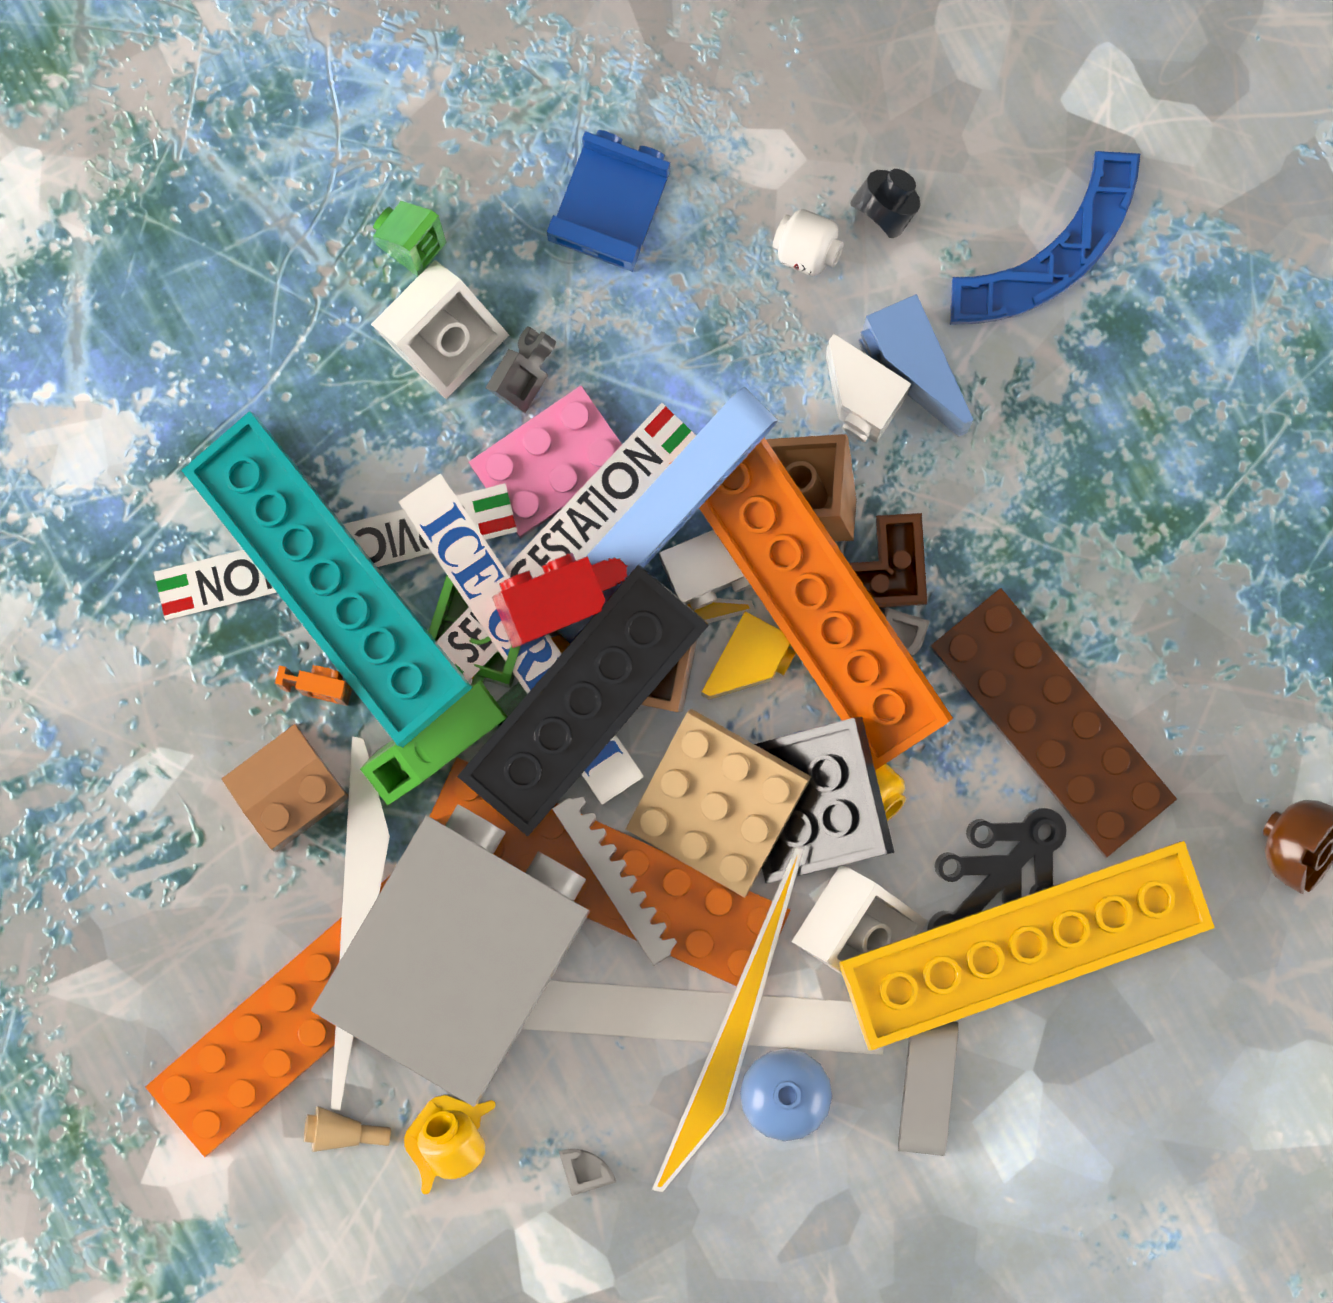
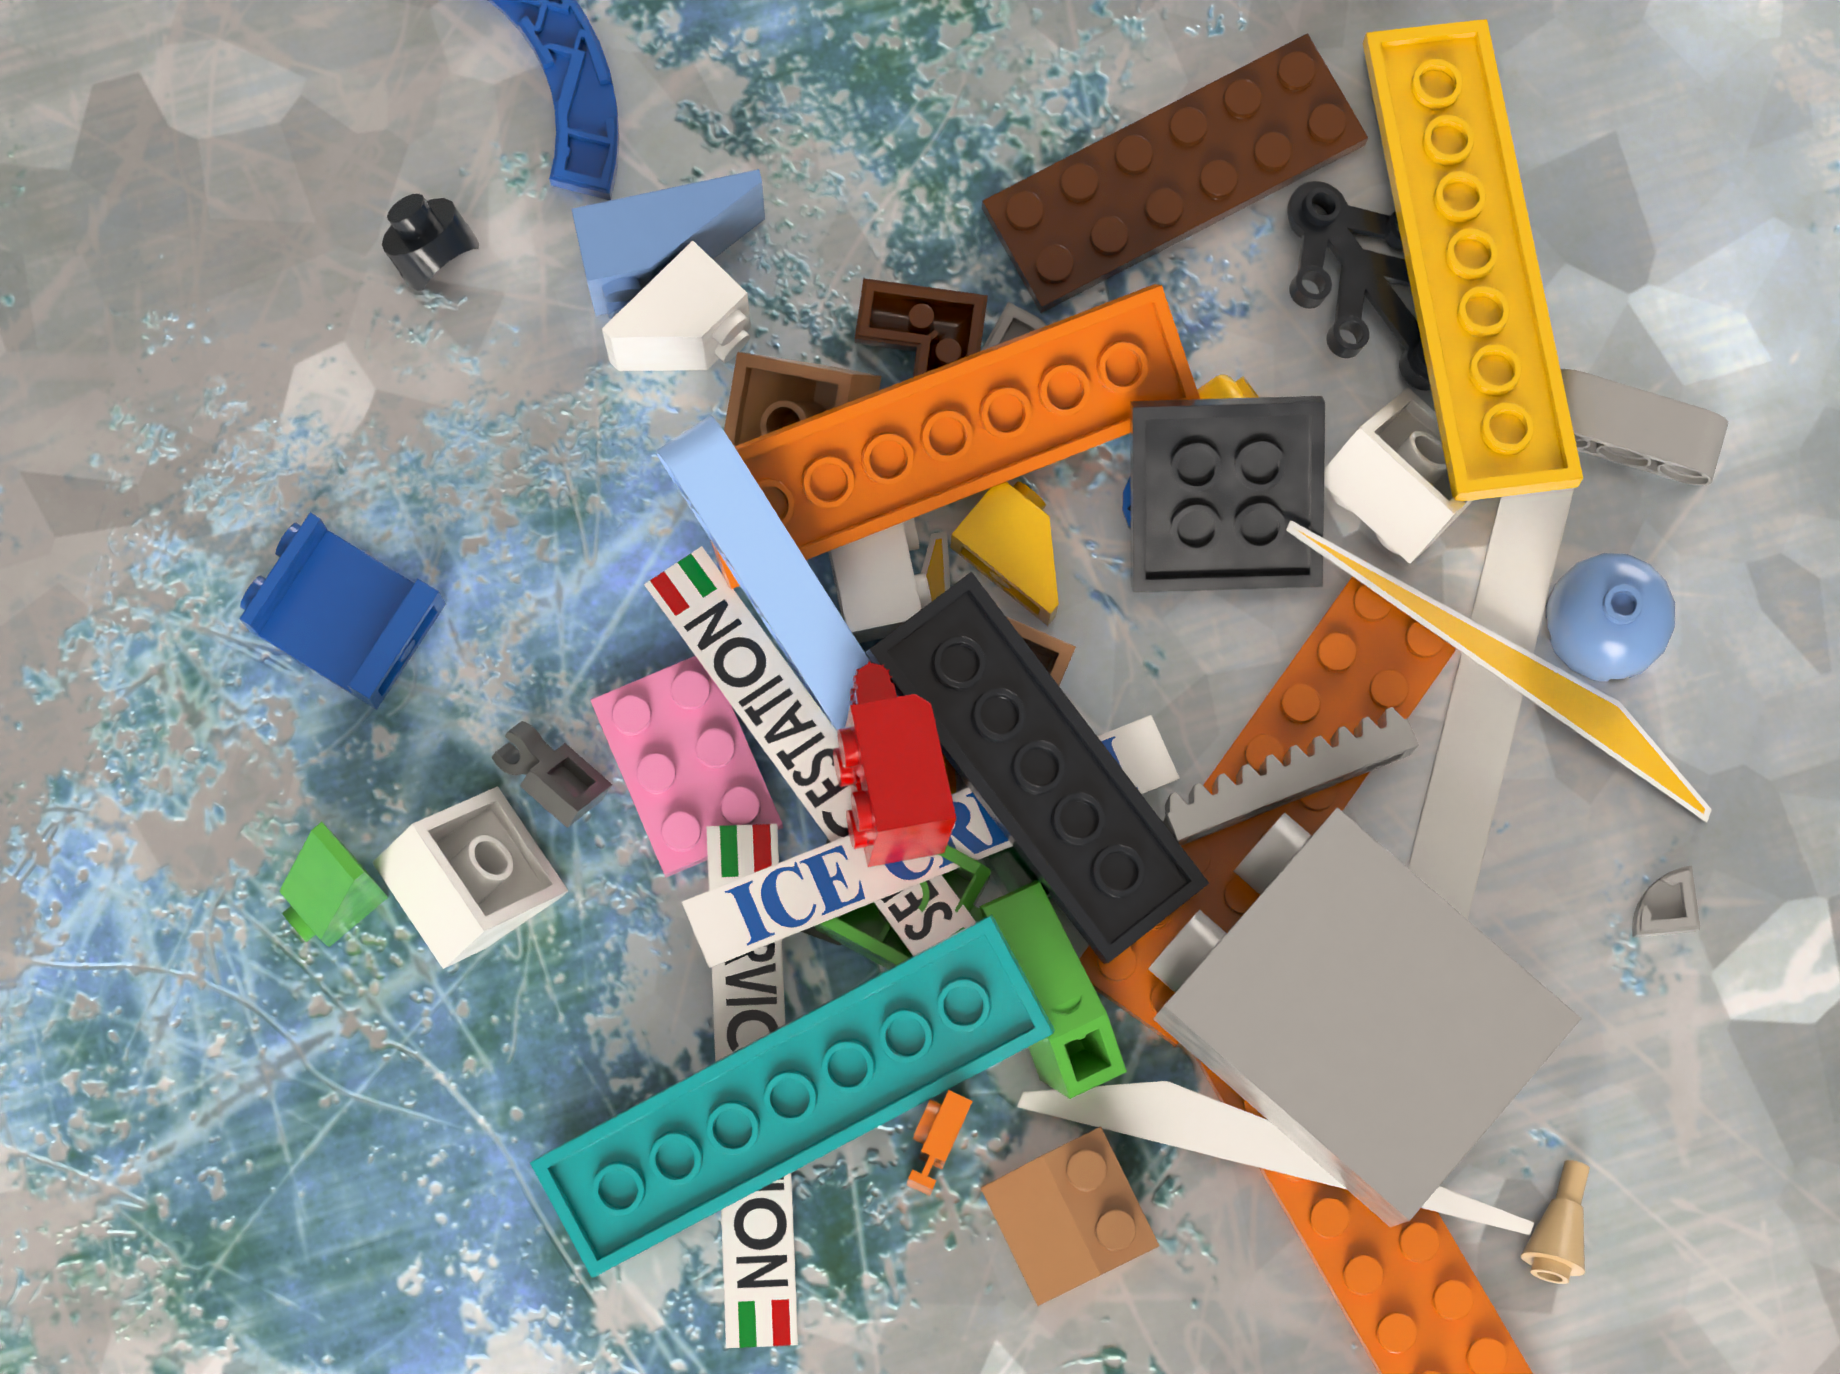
camera: 85 degrees left, 5 degrees down
yellow helmet [404,1095,496,1194] -> none
yellow head [417,1110,486,1180] -> none
tan plate [625,709,811,898] -> none
white head [773,209,844,276] -> none

